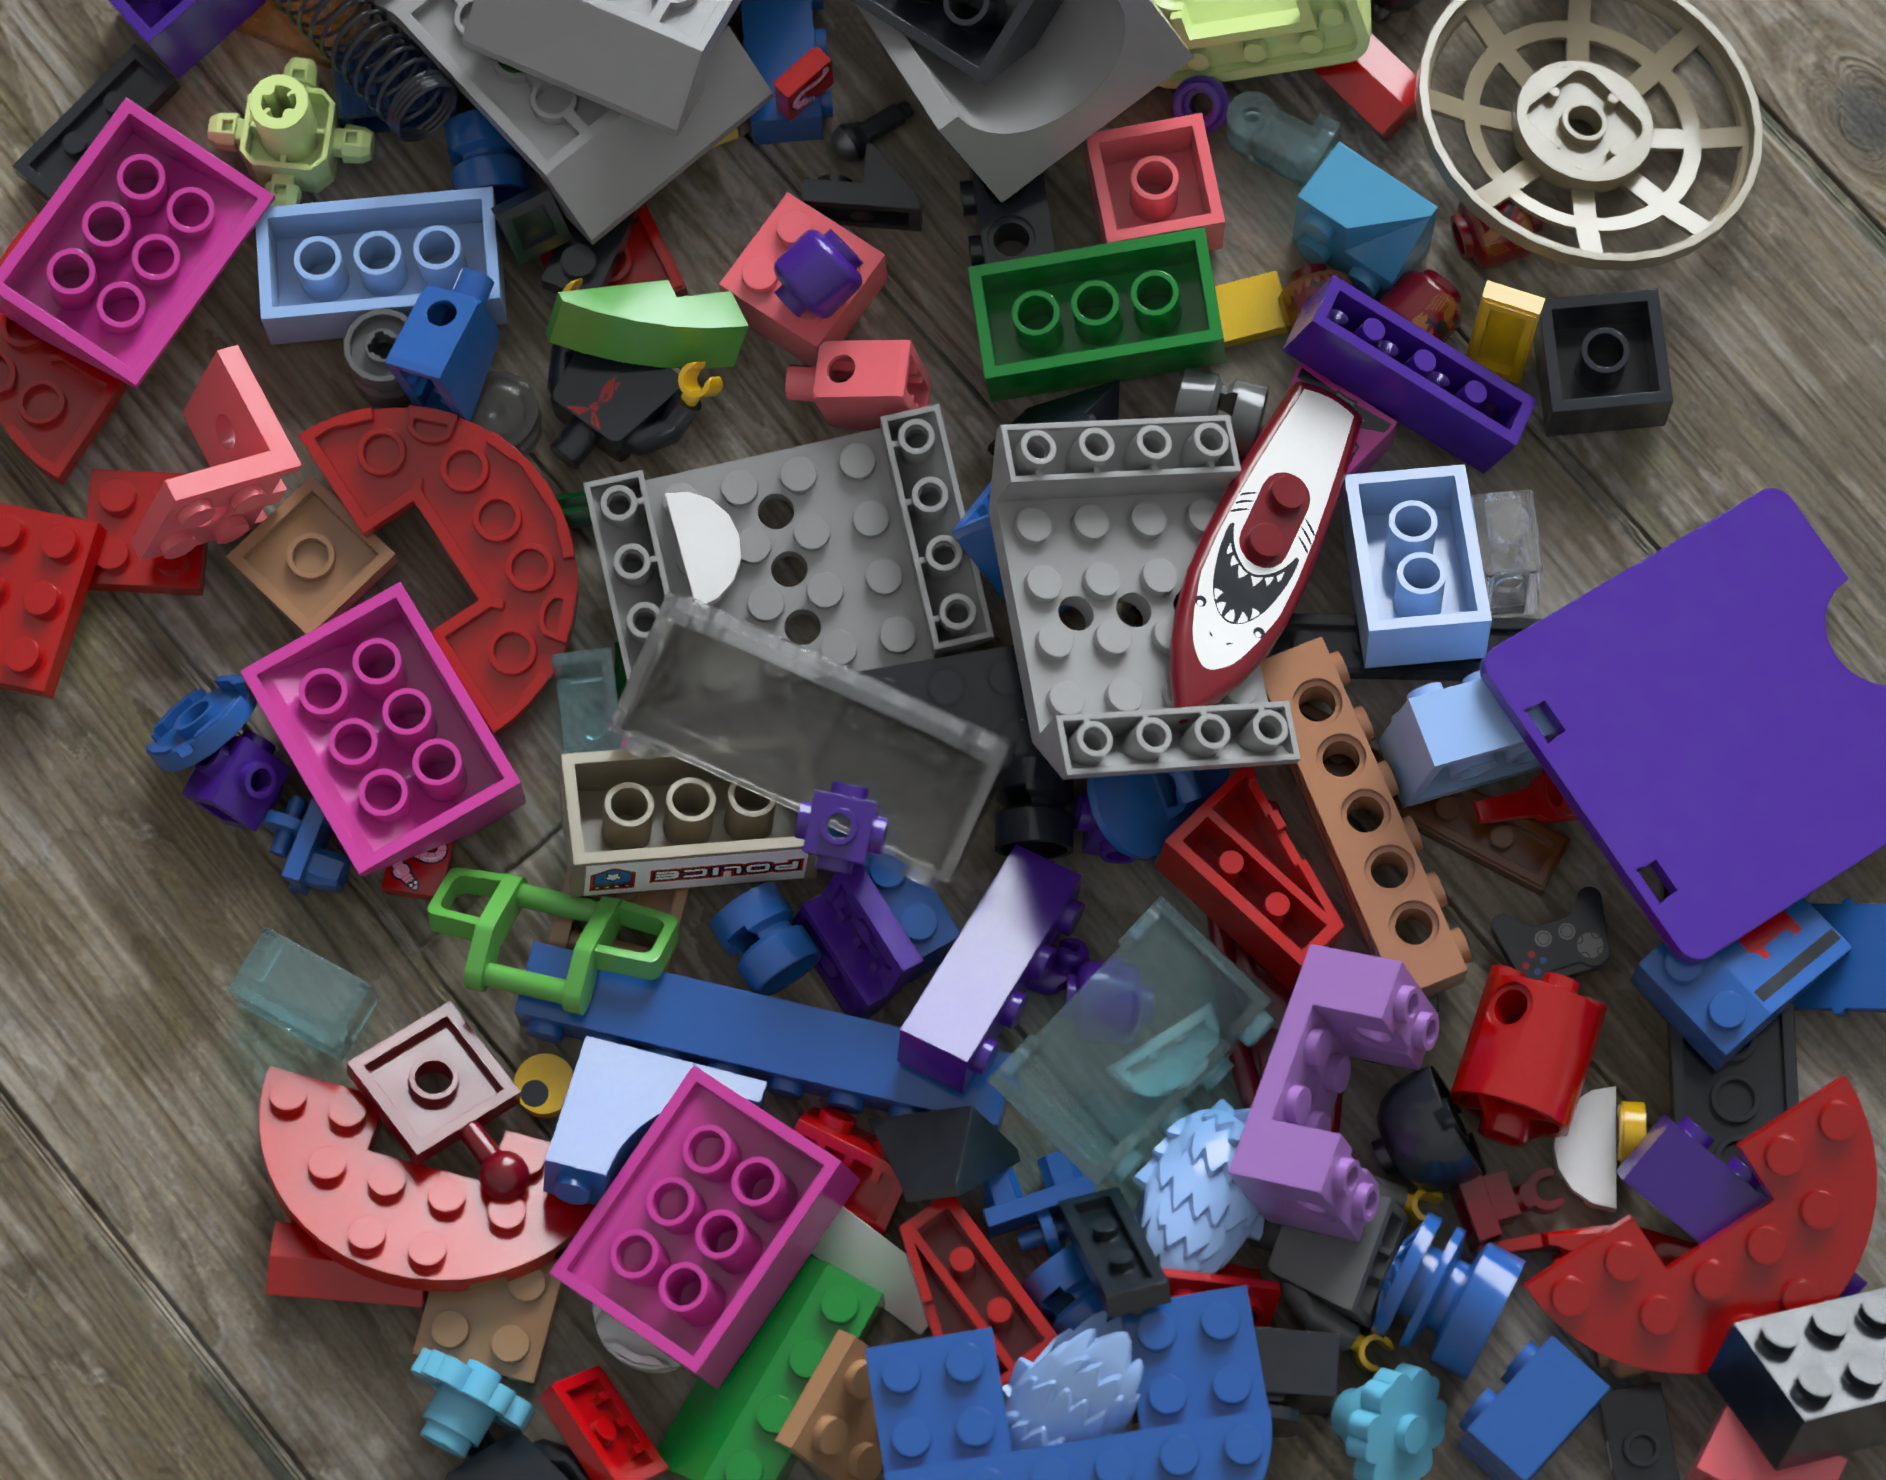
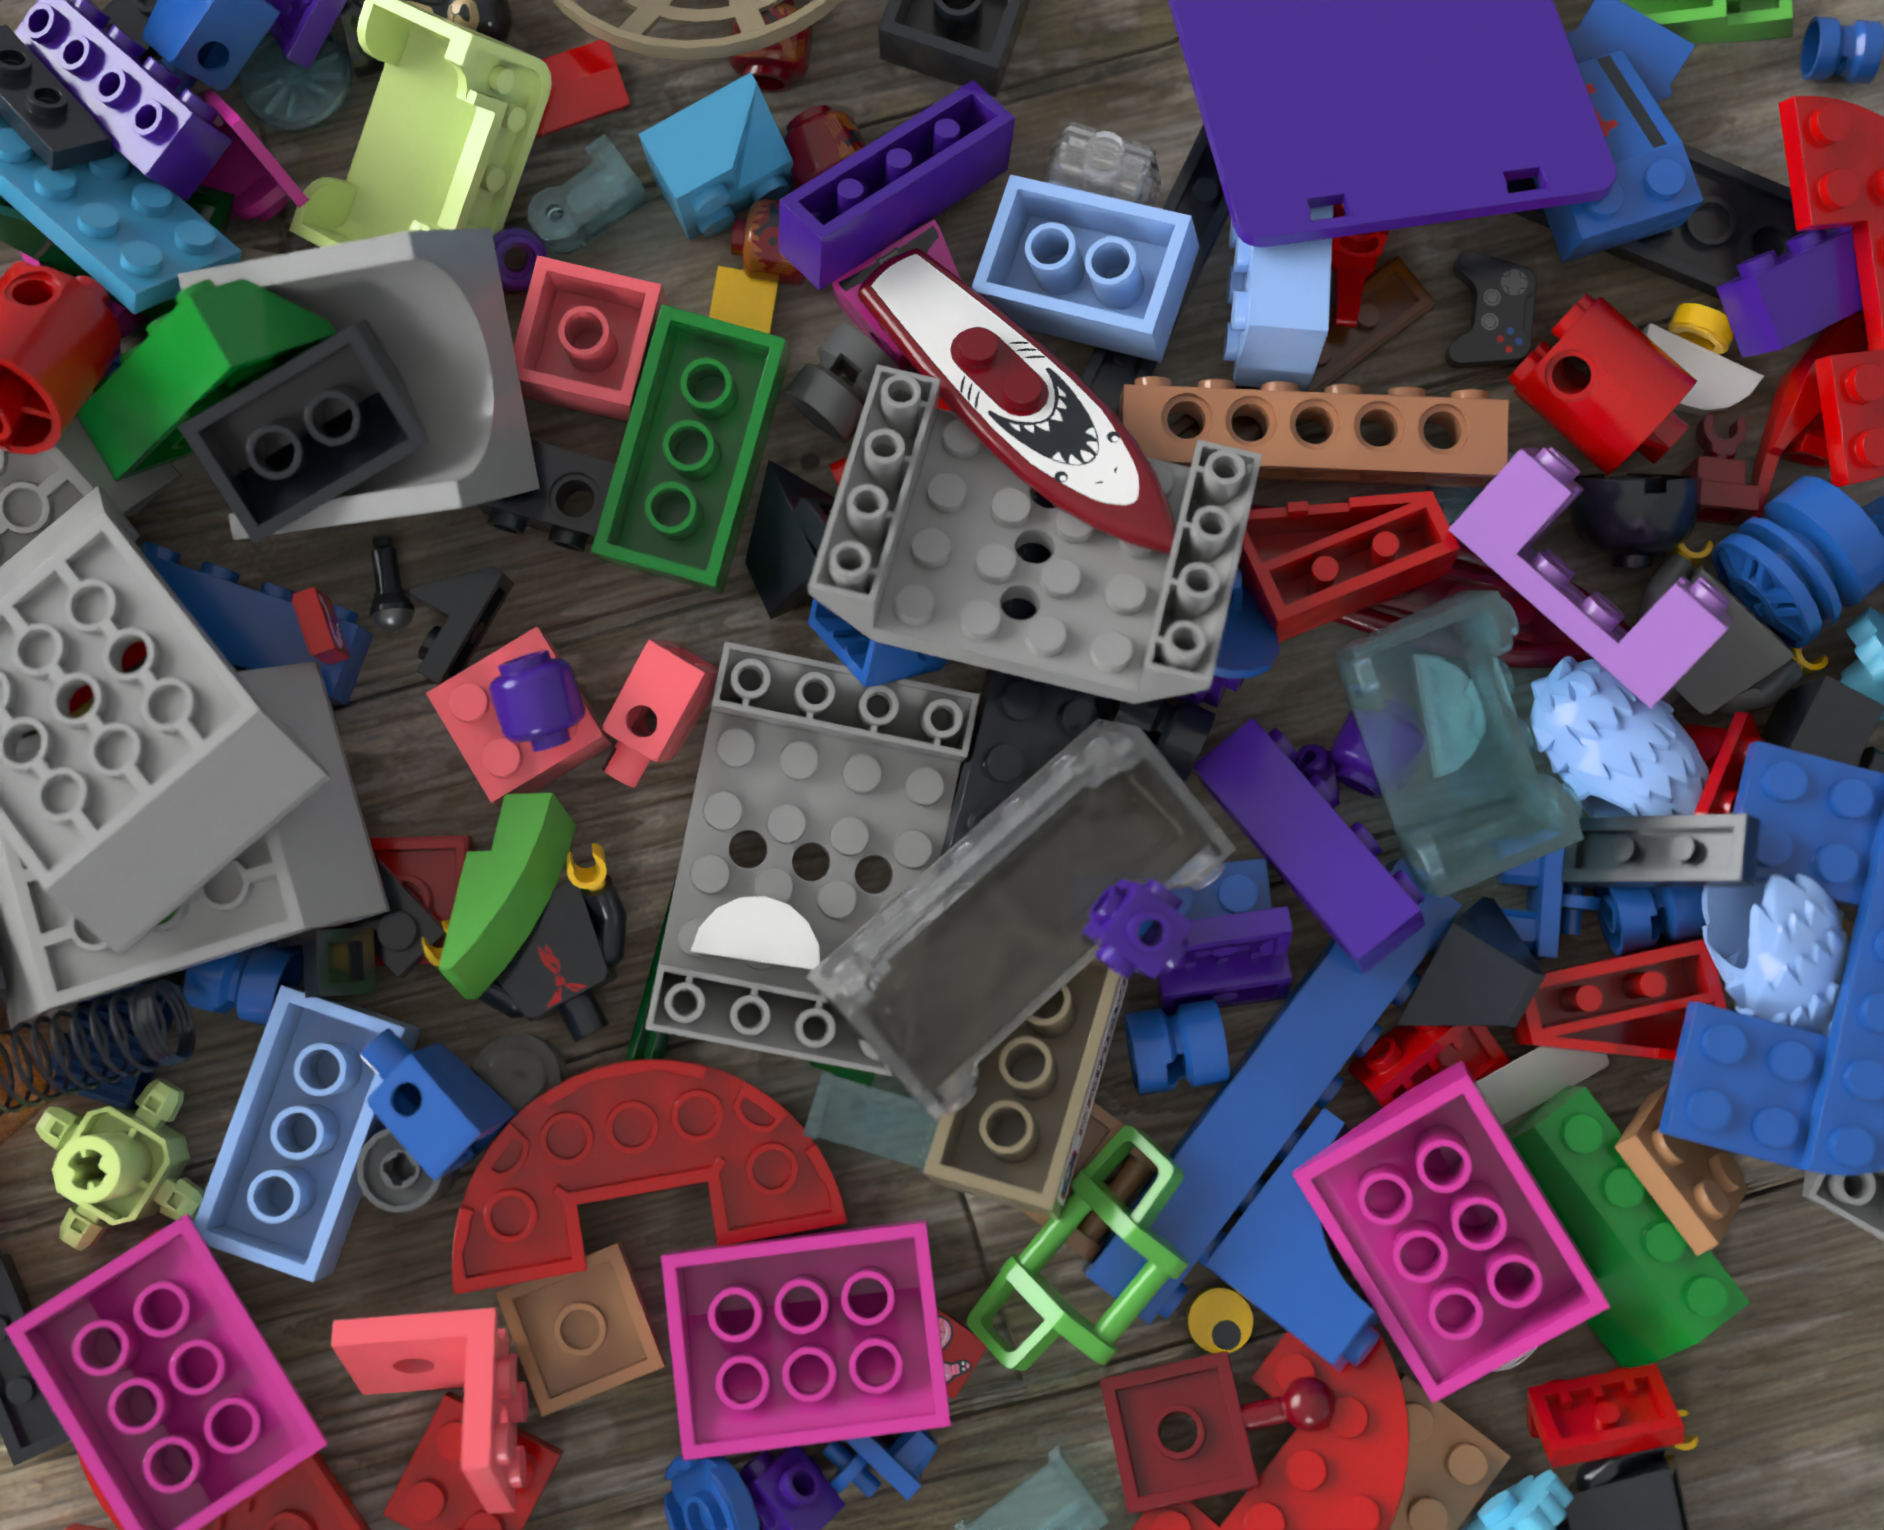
camera: 70 degrees left, 10 degrees up
yellow tile [1466,280,1545,384] -> none

